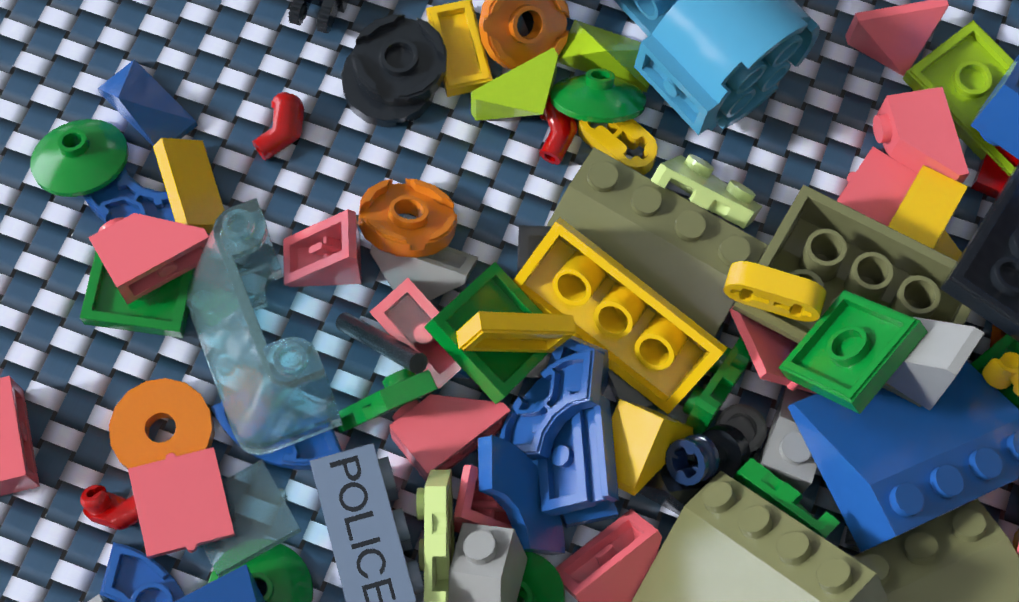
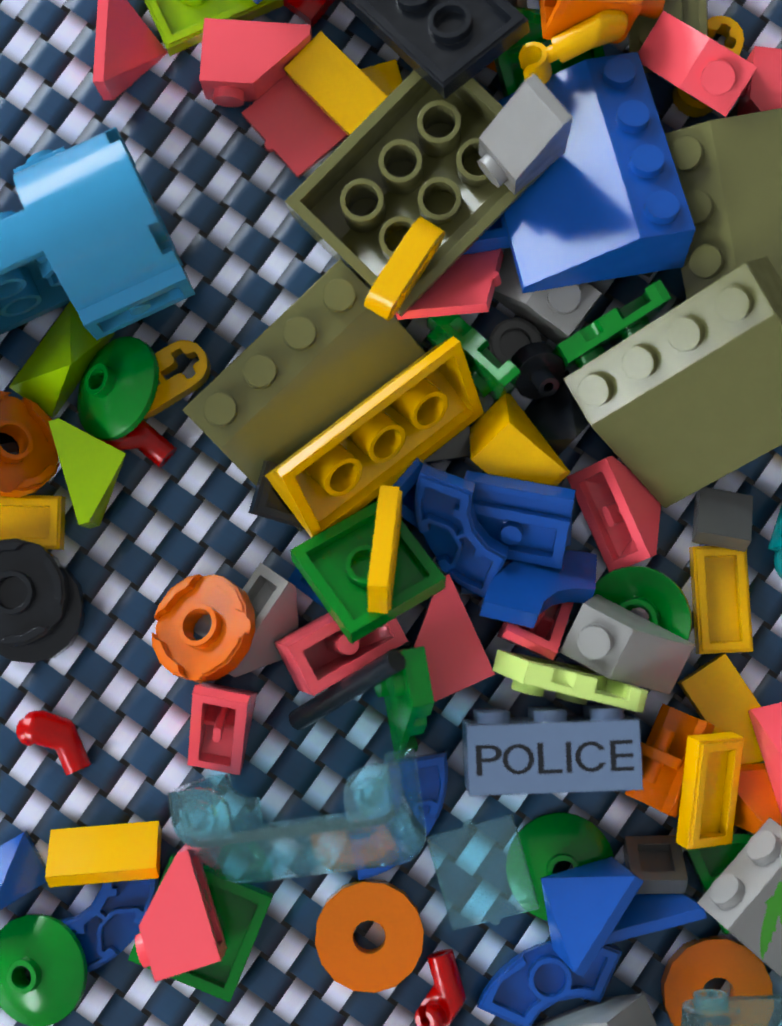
camera: 70 degrees left, 15 degrees up
coral piece [128,447,235,559] -> none
yellowish green wing [651,154,762,229] -> none
dark blue bush [665,434,720,486] -> none
green tile [778,290,928,414] -> none

